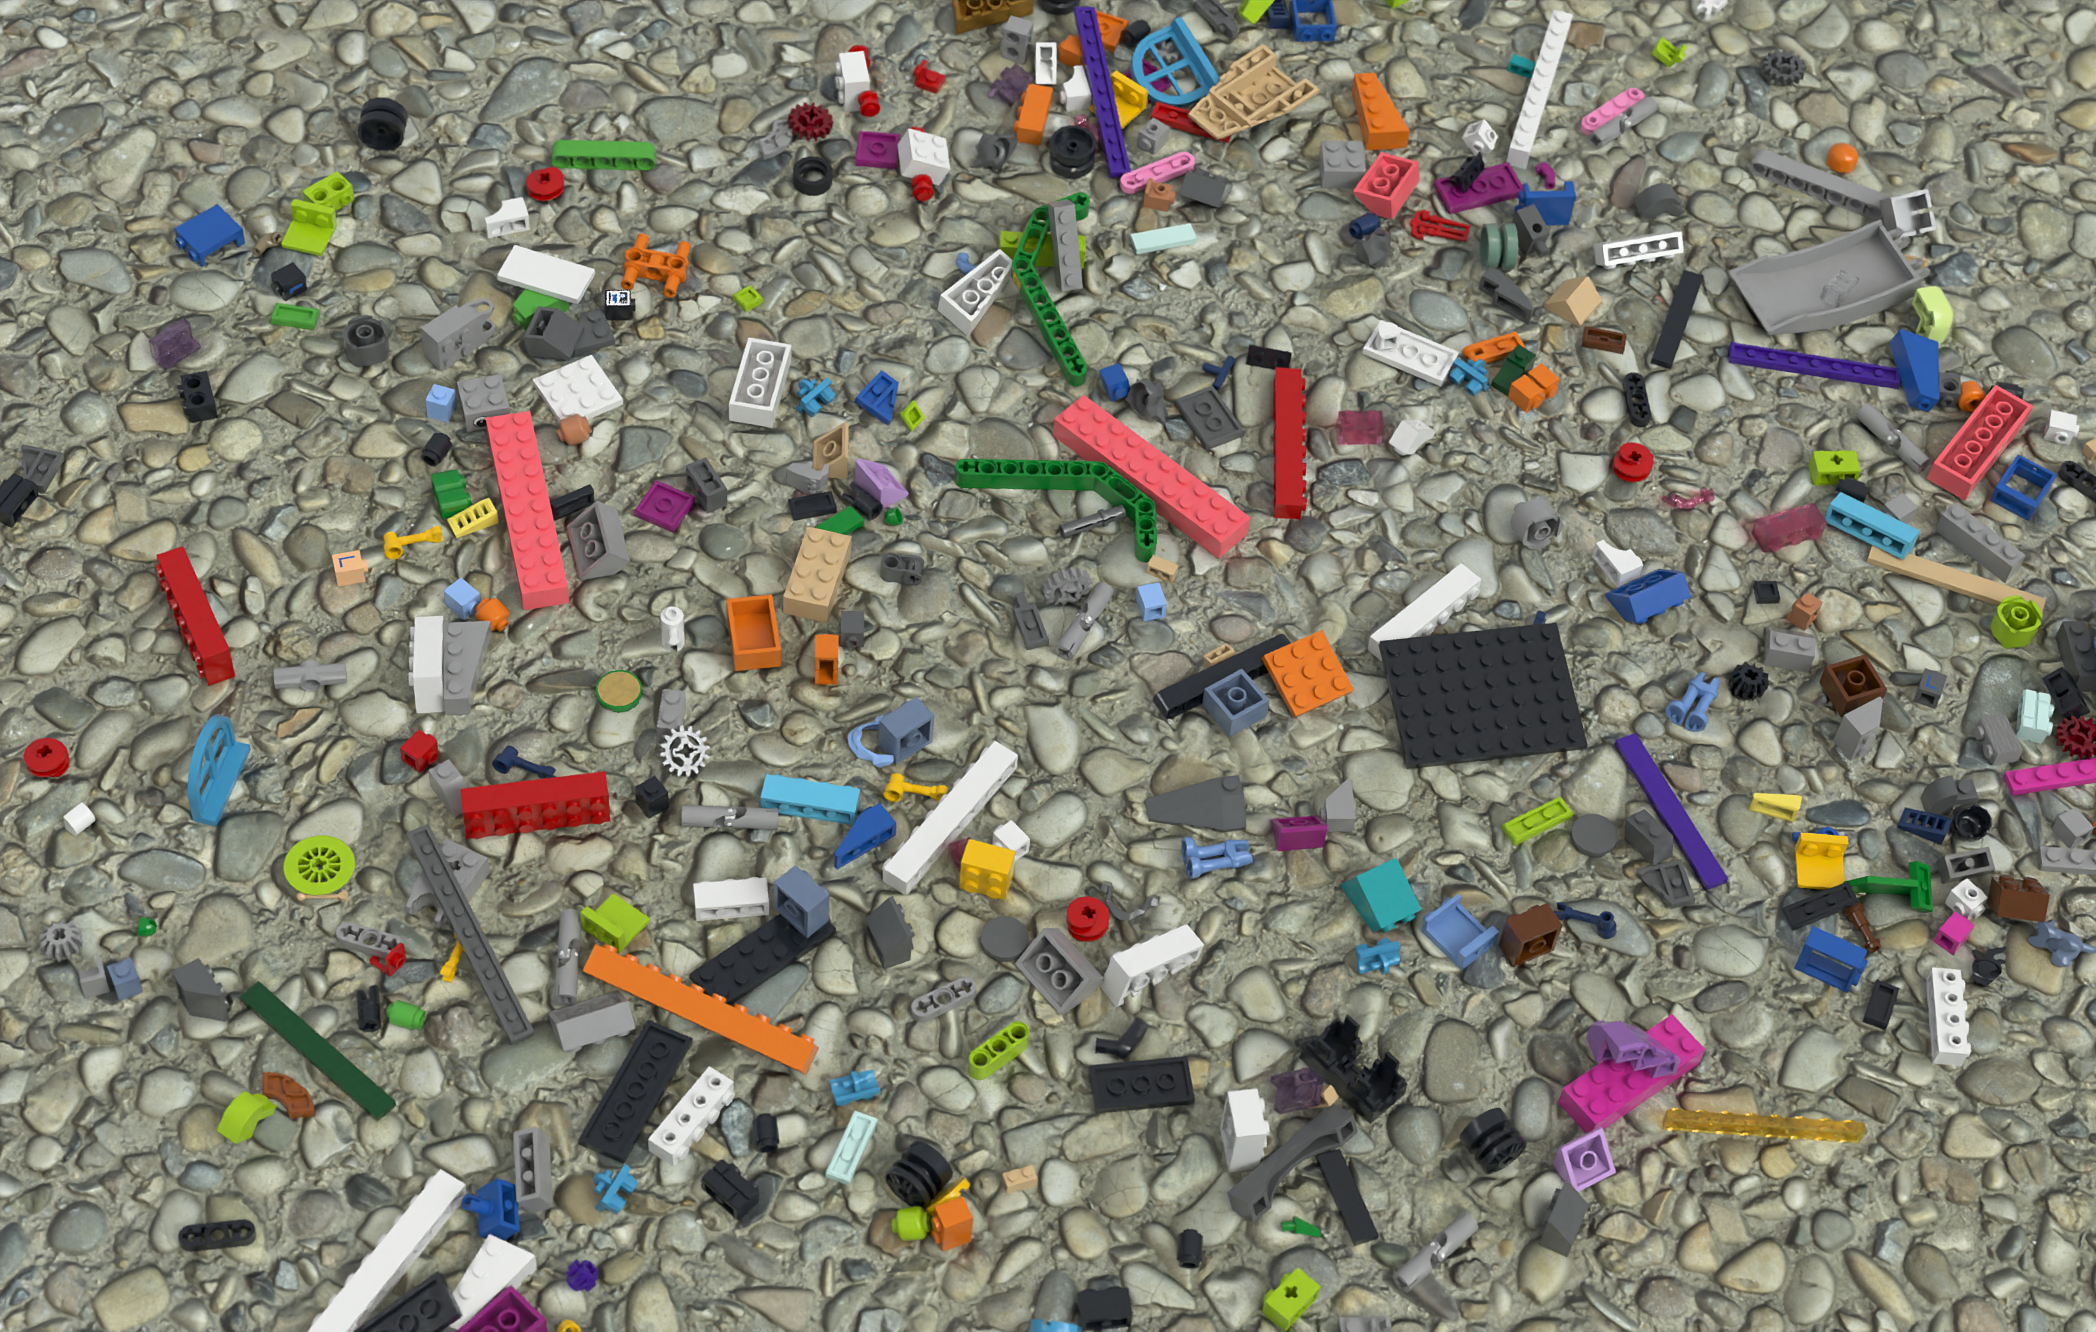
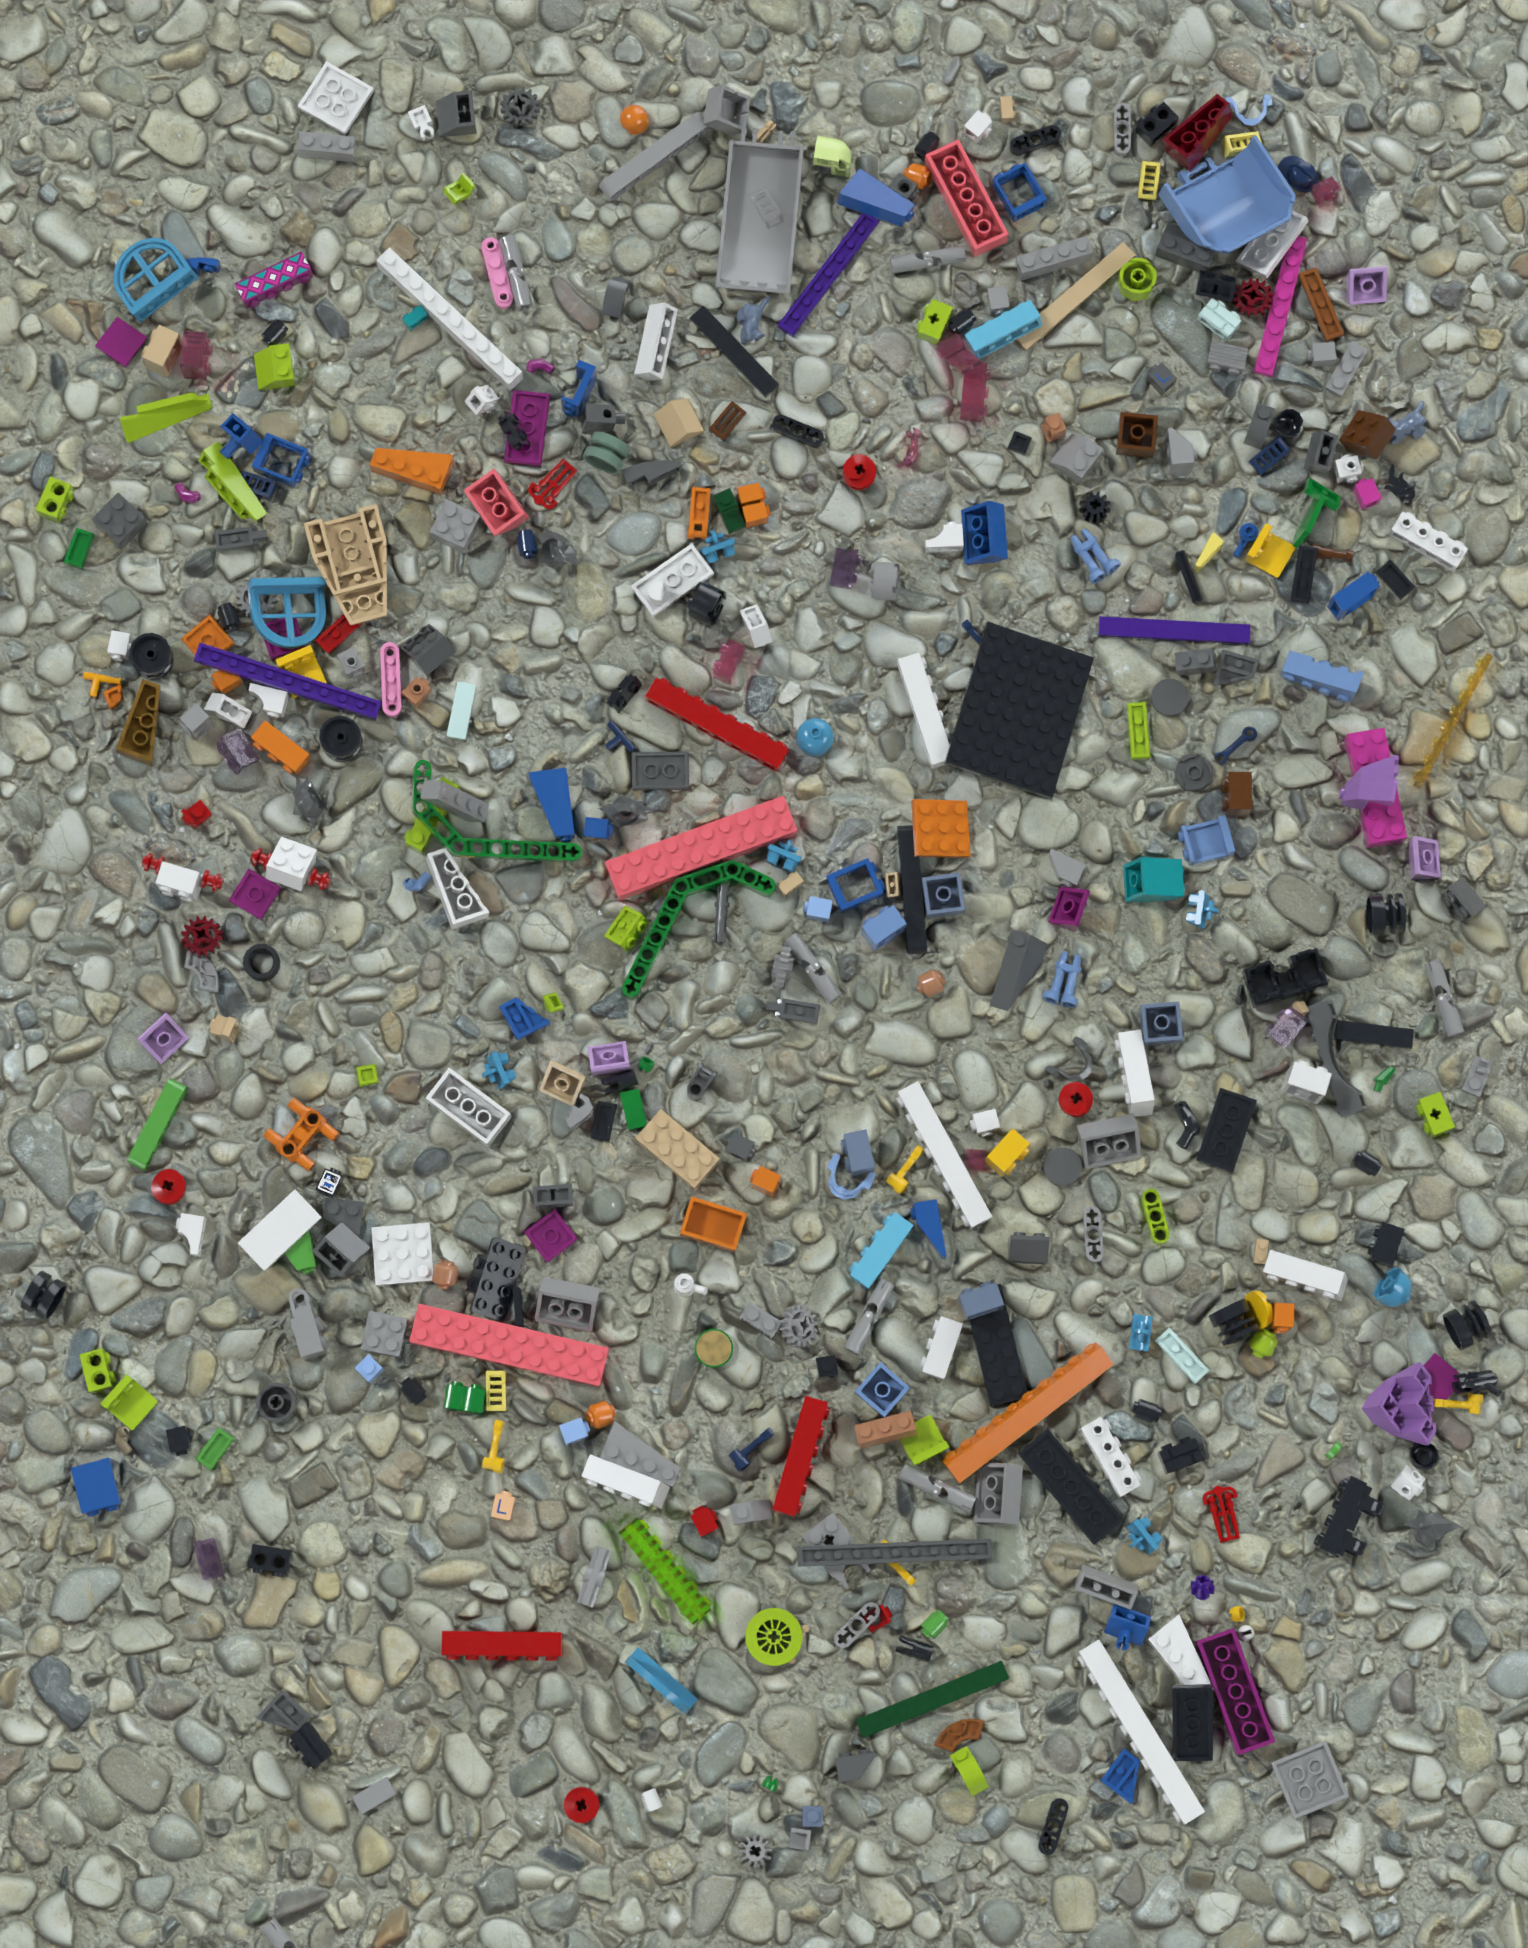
camera: 60 degrees left, 25 degrees up
clear pink piece [1074,114,1099,154] -> none
none -> lavender slope [138,1013,189,1064]
none -> tan arch [209,1014,241,1043]
none -> dark grey slope [436,90,477,137]
none -> black bracket [466,1237,526,1322]
none -> blue slope [528,768,575,842]
none -> lime bracket [604,905,649,953]
none -> clear neon green brick [618,1517,712,1625]
none -> black brick [686,582,727,626]
none -> sand blue animal [737,296,770,345]
none -> dark azure hips [766,839,801,873]
none -> dark azure cylinder [796,718,834,757]
none -> blue window [826,858,885,914]
none -> clear purple bracket [829,548,861,589]
none -> medium blue brick [854,1362,910,1418]
none -> nougat brick [854,1411,918,1449]
none -> medium blue brick [861,905,907,952]
none -> nougat head [916,969,946,997]
none -> clear pink door [935,333,982,374]
none -> blue wing [1100,1748,1140,1804]
none -> sand blue brick [1139,1001,1183,1046]
none -> black axle [1175,550,1203,604]
none -> dark grey tile [1175,754,1213,792]
none -> red piece [1202,1486,1240,1543]
none -> white wedge [1263,1250,1348,1301]
none -> medium blue wedge [1280,651,1364,703]

